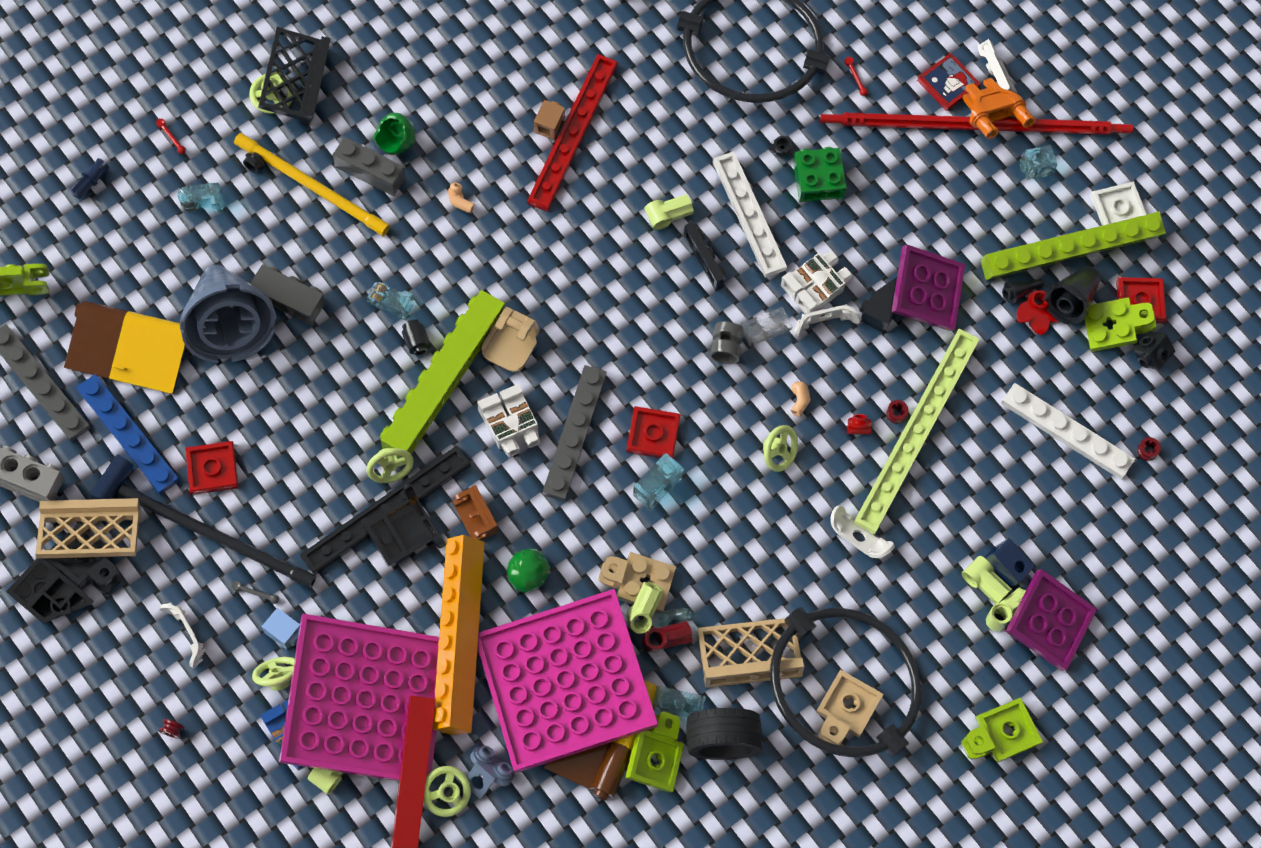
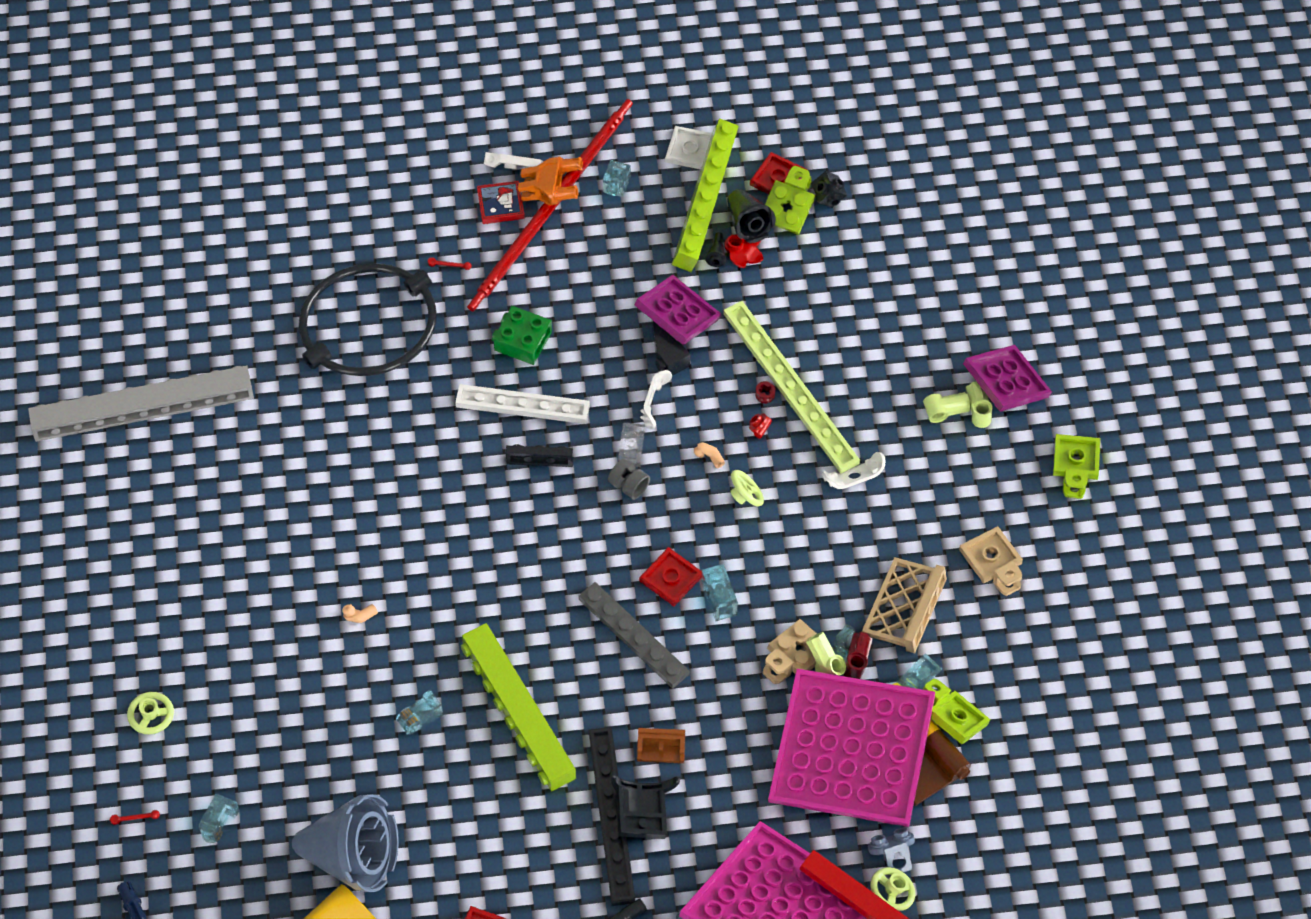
camera: 55 degrees left, 10 degrees down
yellow piece [234,133,390,236] -> none
black plate [243,152,265,173] -> none
dark grey brick [250,264,325,326] -> none
black fence [258,27,331,126] -> none
dark grey brick [333,137,405,196] -> none
yellowish green piece [367,448,413,483] -> none
green hair [373,112,416,155] -> none
black brick [402,319,431,356] -> none
light orange brick [432,535,485,736] -> none
white hips [477,384,540,457] -> none
tan piece [482,306,539,372] -> none
green hair [507,548,551,593] -> none
red tile [527,54,618,212] -> none
medium nougat brick [534,100,565,140] -> none
yellowish green piece [644,194,694,230] -> none
black tyre [686,708,762,760] -> none
black piece [770,607,922,757] -> none
black plate [771,136,793,158] -> none
white hips [781,251,852,315] -> none
dark blue torso [984,538,1034,590] -> none
white plate [1001,383,1135,480] -> none
dark red bush [1137,437,1161,461] -> none

